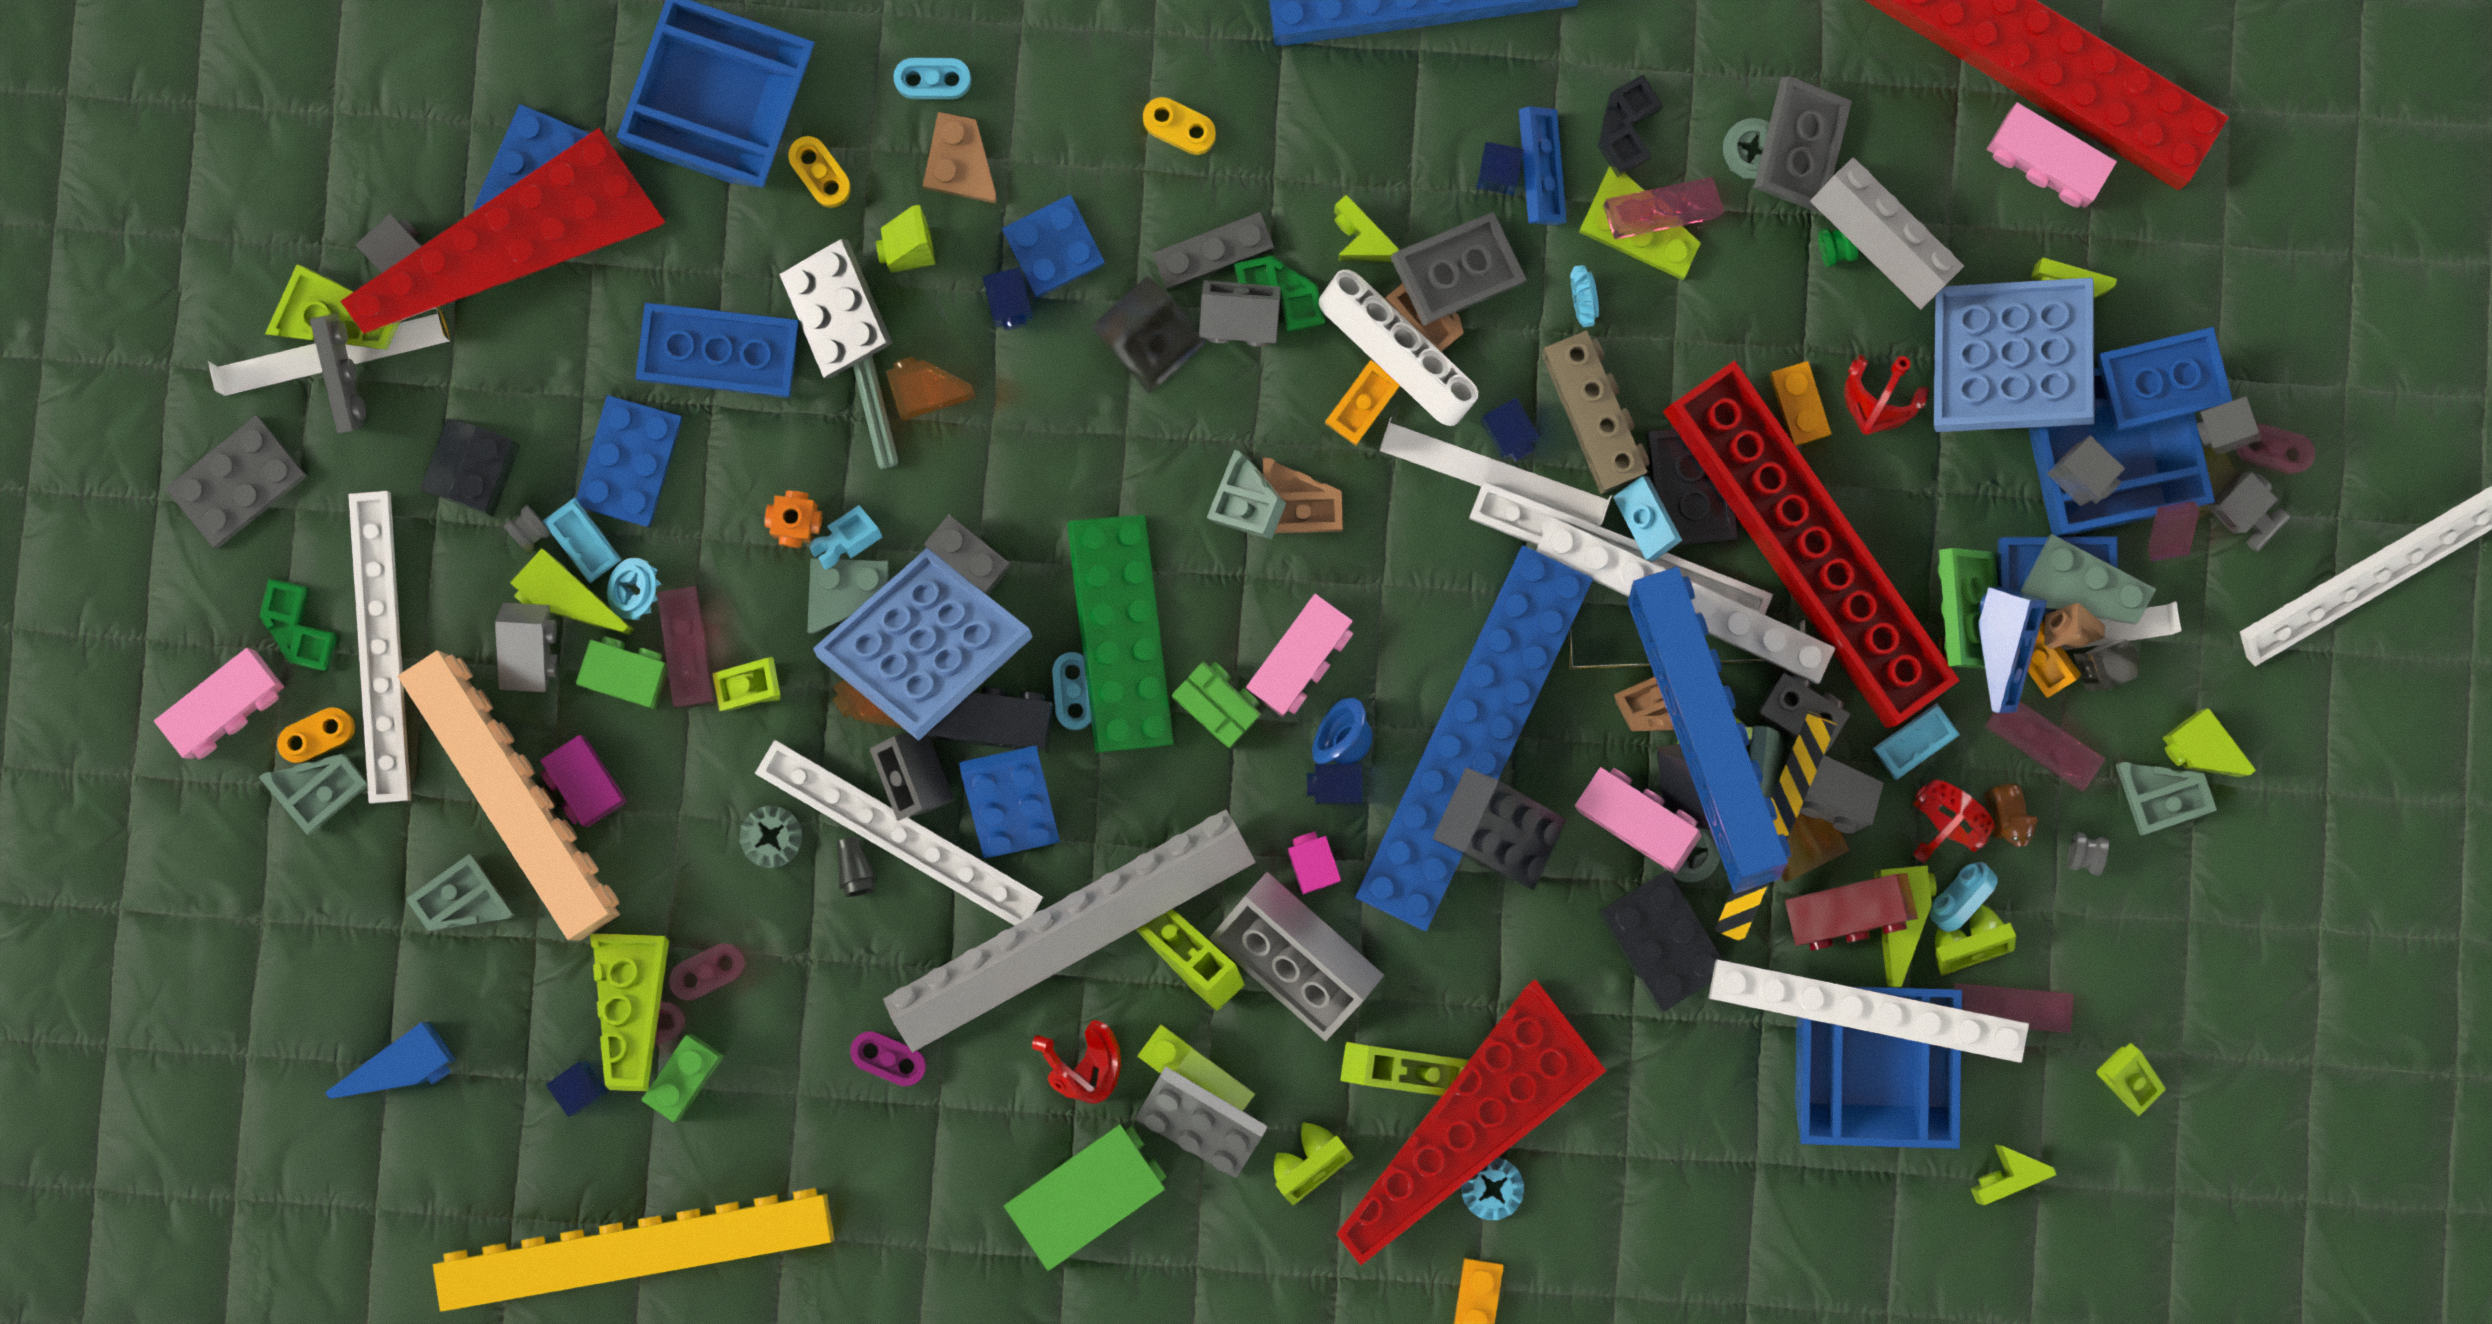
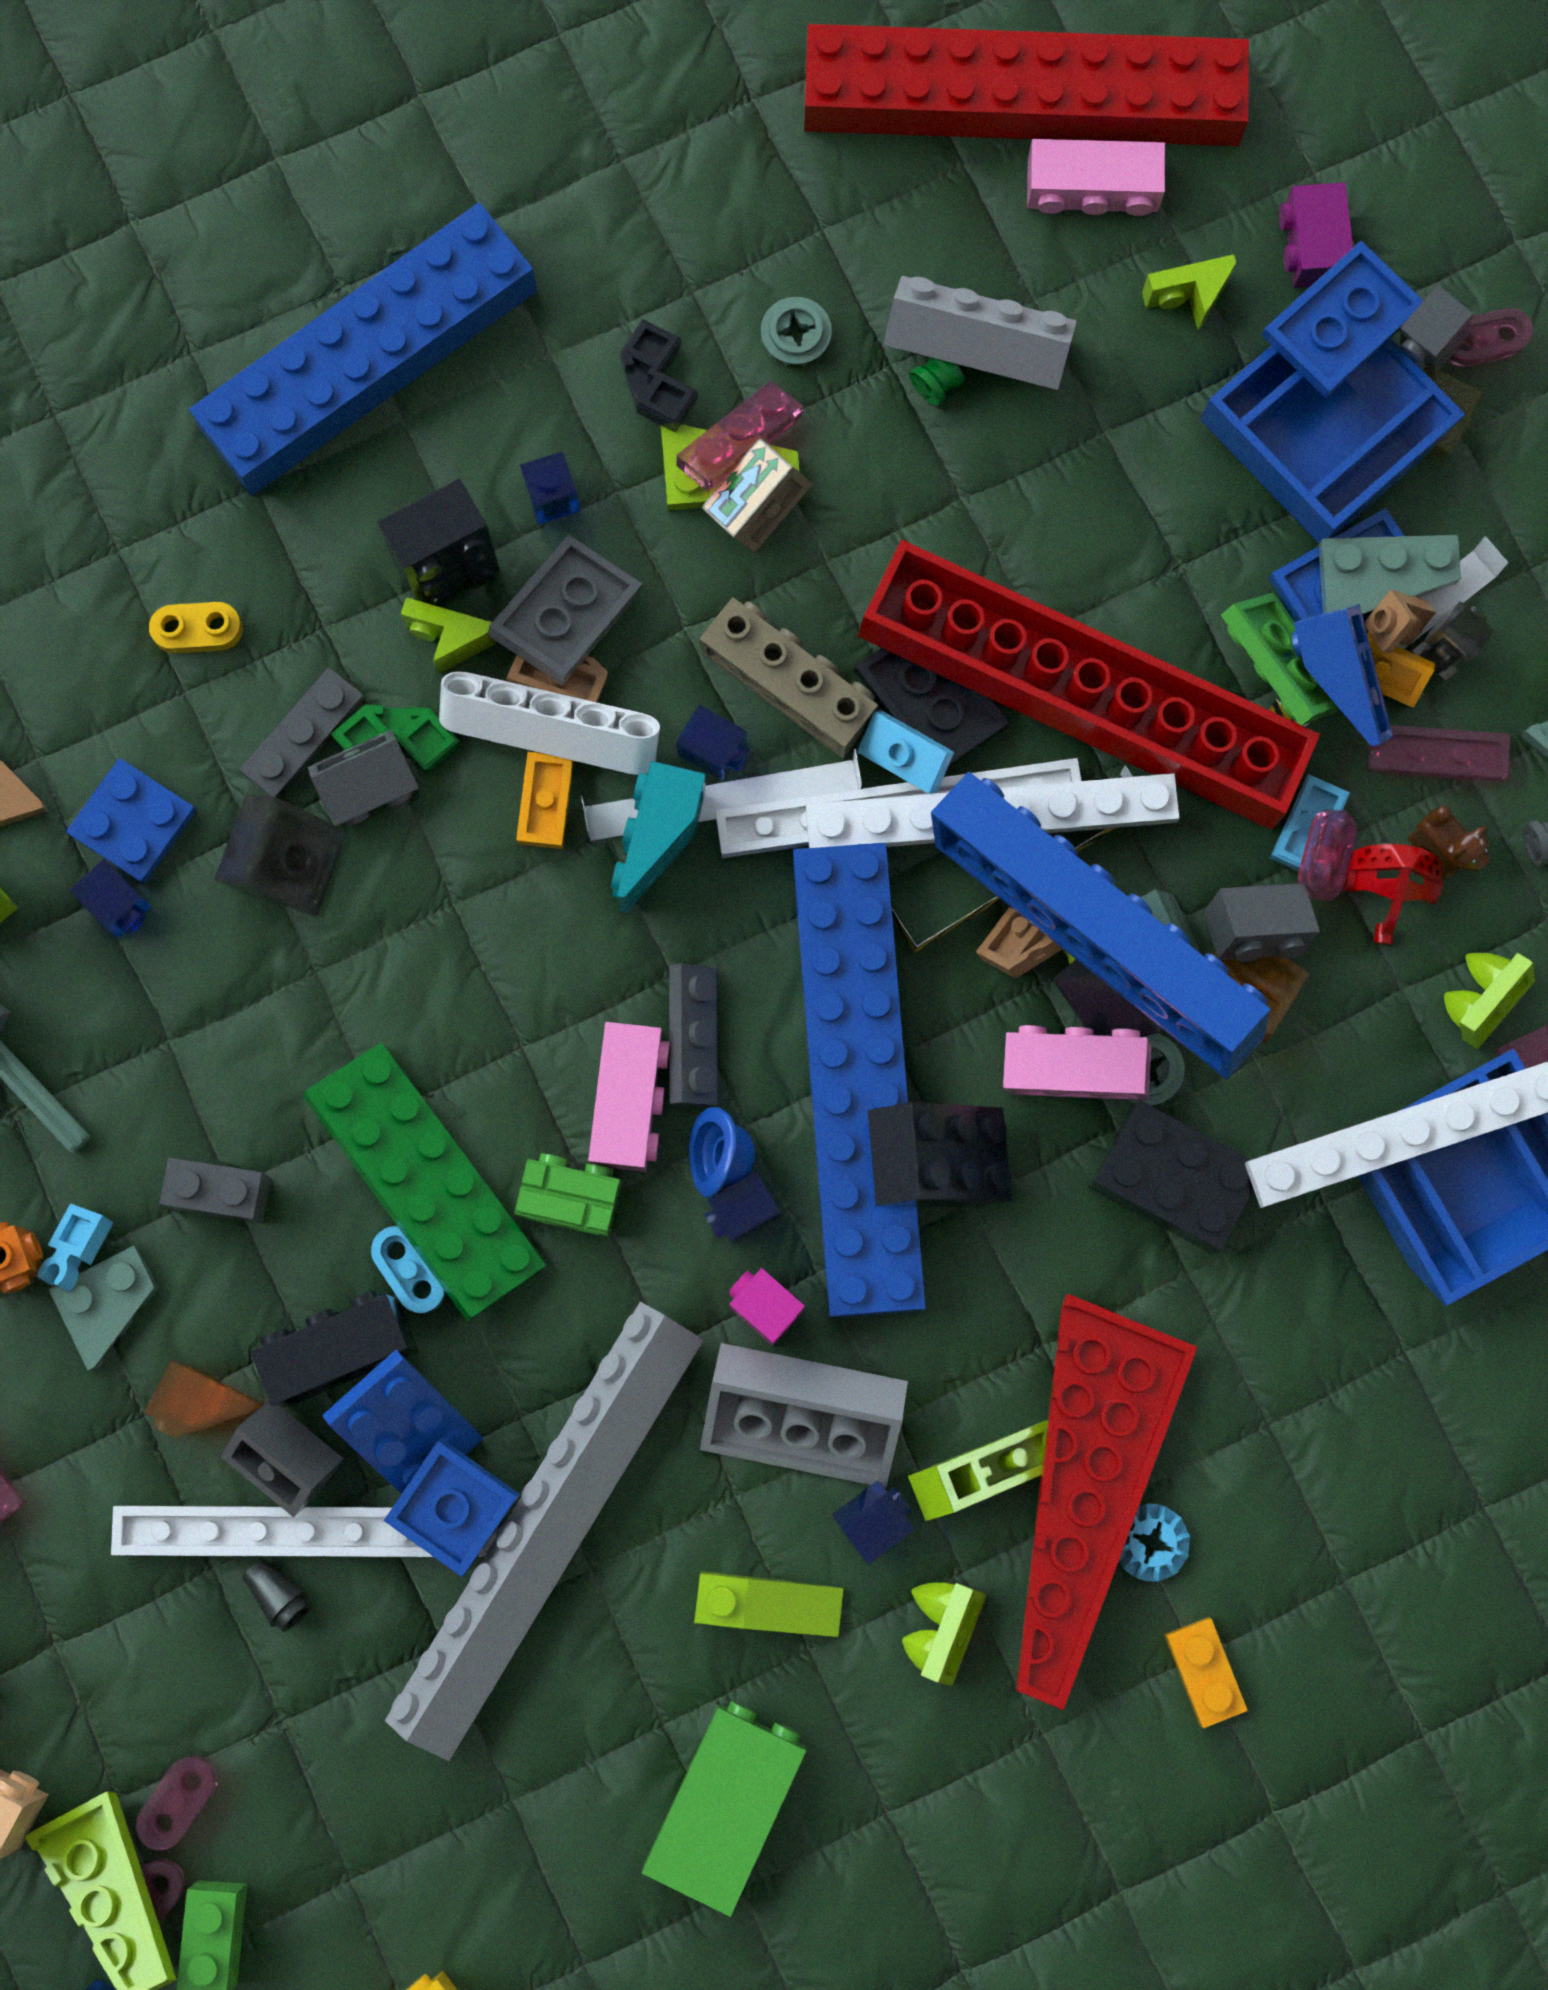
camera: 30 degrees left, 5 degrees down
lime slope [712,657,780,711] -> none
sand green gear [739,806,802,868] -> none
medium blue plate [813,548,1033,741] -> none
magenta plate [850,1031,927,1086] -> none
clear orange slope [886,357,976,421] -> none
red helmet [1032,1020,1121,1104] -> none
lime slope [1135,909,1245,1011] -> none
dark grey plate [1135,1066,1268,1178] -> none
sand green wing [1207,450,1286,539] -> none
medium nougat wing [1263,458,1343,533] -> none
blue plate [1519,106,1567,226] -> none
medium azure gear [1570,265,1599,327] -> none
sticker [1715,711,1837,942] -> none
dark grey plate [1753,76,1852,212] -> none
dark grey brick [1755,672,1850,754] -> none
light orange plate [1769,361,1831,446] -> none
dark red brick [1785,873,1918,951] -> none
red helmet [1844,354,1929,435] -> none
lime slope [1874,865,1936,987] -> none
medium azure plate [1930,862,1998,932] -> none
medium blue plate [1934,278,2094,432] -> none
dark grey brick [2047,435,2125,506] -> none
clear pink tile [2148,501,2199,562] -> none
dark grey brick [2206,472,2290,552] -> none
none -> black brick [377,478,500,608]
none -> blue plate [383,1439,520,1577]
none -> teal slope [611,761,705,913]
none -> dark grey plate [669,963,717,1108]
none -> panel [703,439,813,553]
none -> clear blue brick [832,1481,915,1565]
none -> magenta brick [1279,182,1353,288]
none -> clear pink plate [1298,809,1357,901]

